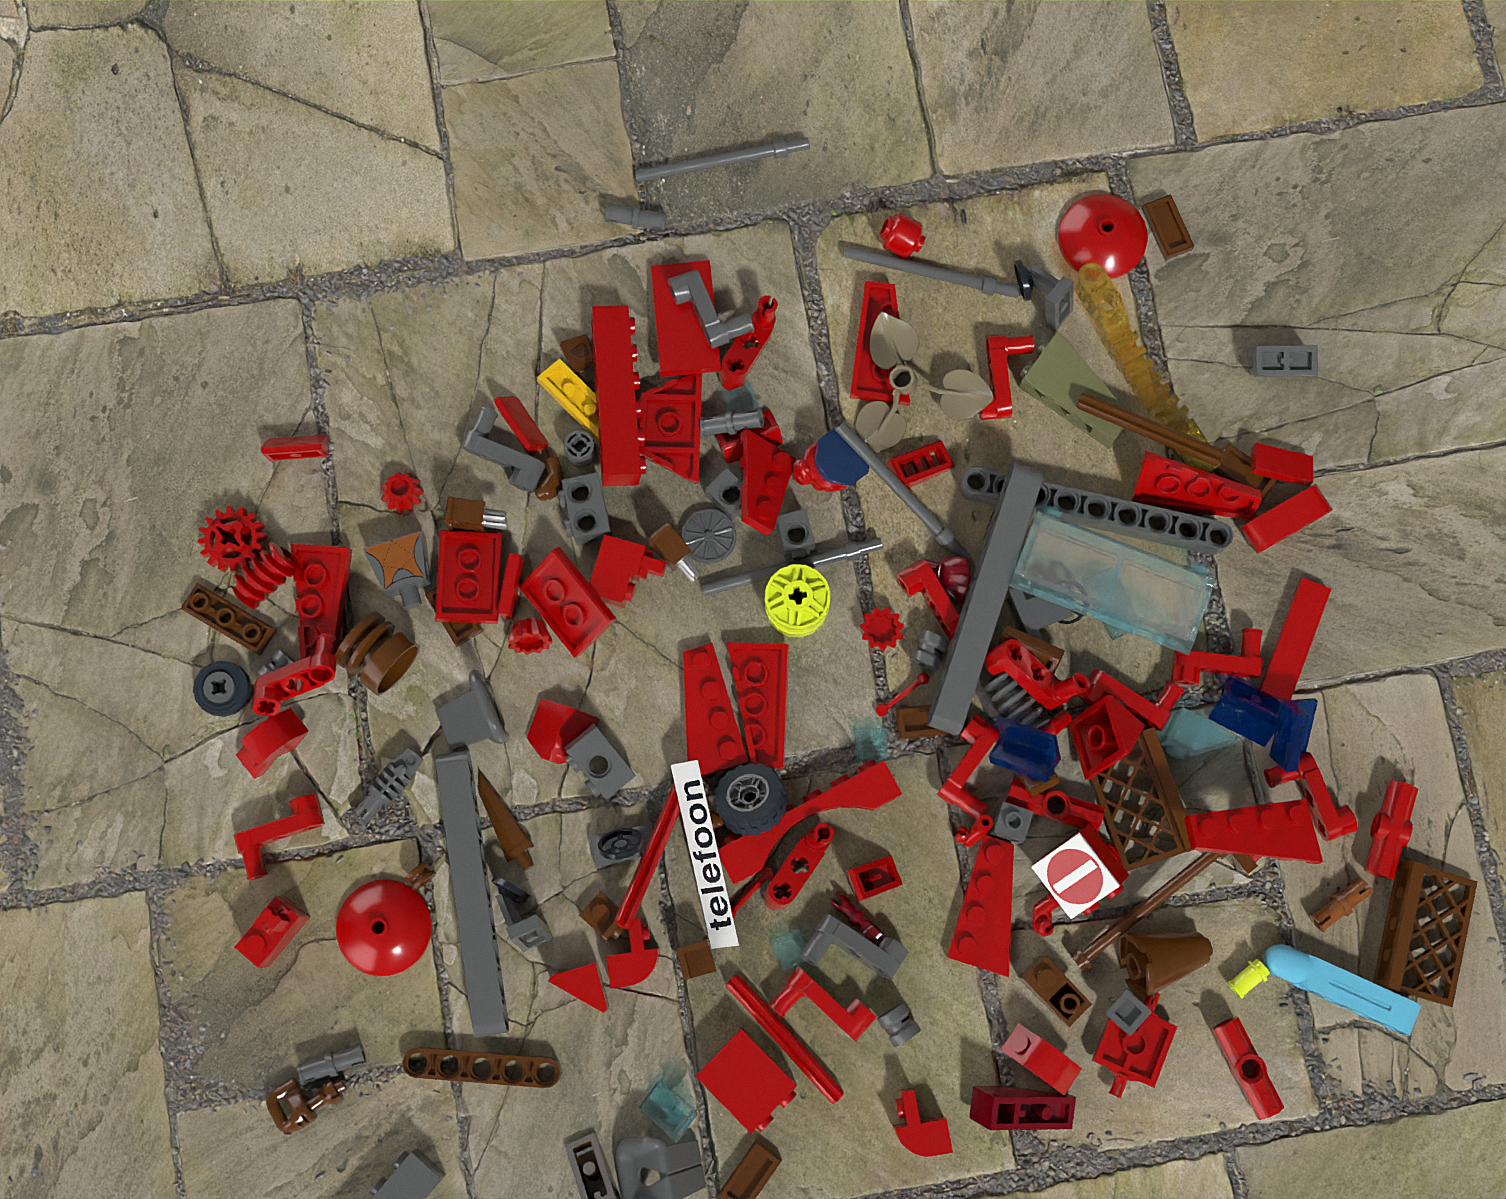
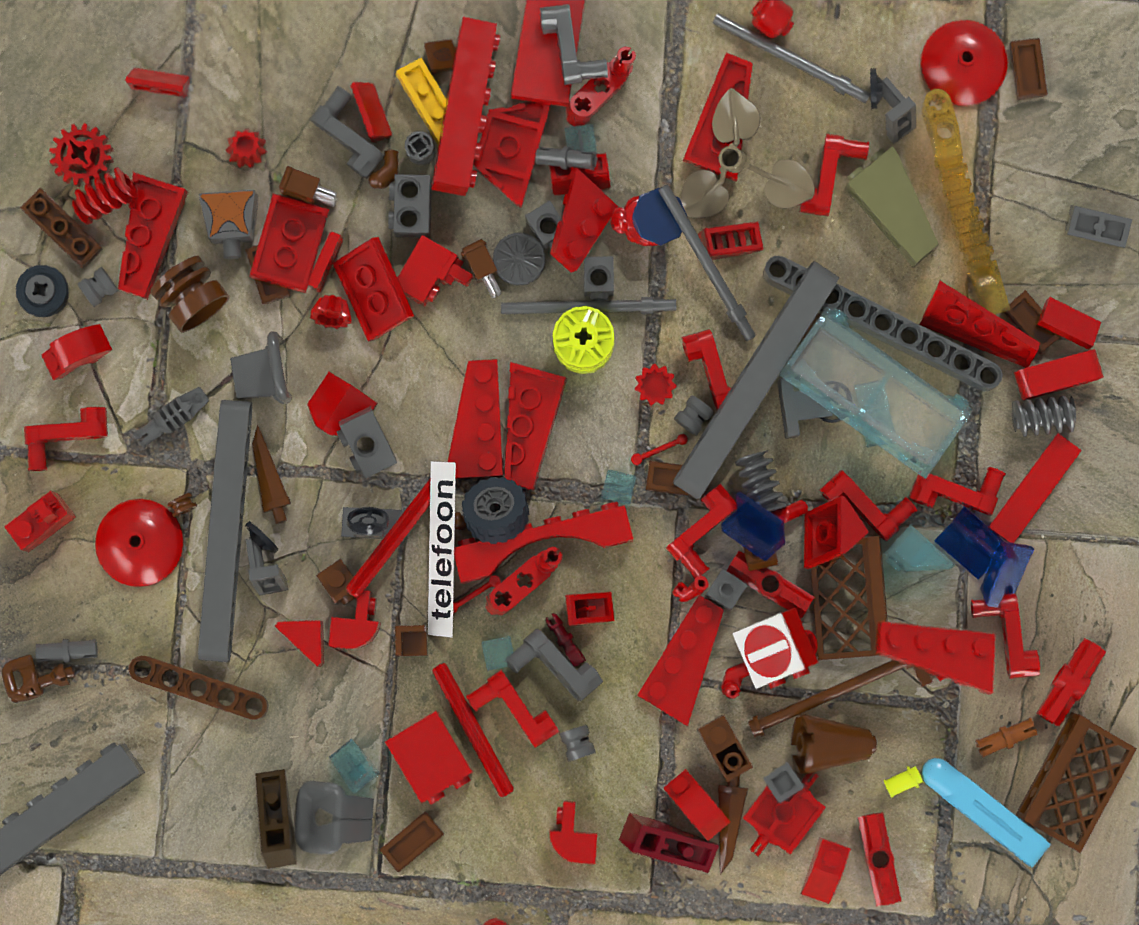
camera: 20 degrees right, 5 degrees up
red beam [252,633,337,717] -> none
dark red piece [921,556,971,602] -> none
red beam [985,639,1089,709] -> none
reddish brown tile [998,625,1065,674] -> none
reddish brown axle [1076,393,1224,466] -> none
none -> reddish brown bar [718,775,748,874]
none -> red slope [801,837,851,904]
none -> dark grey piece [1012,396,1076,437]

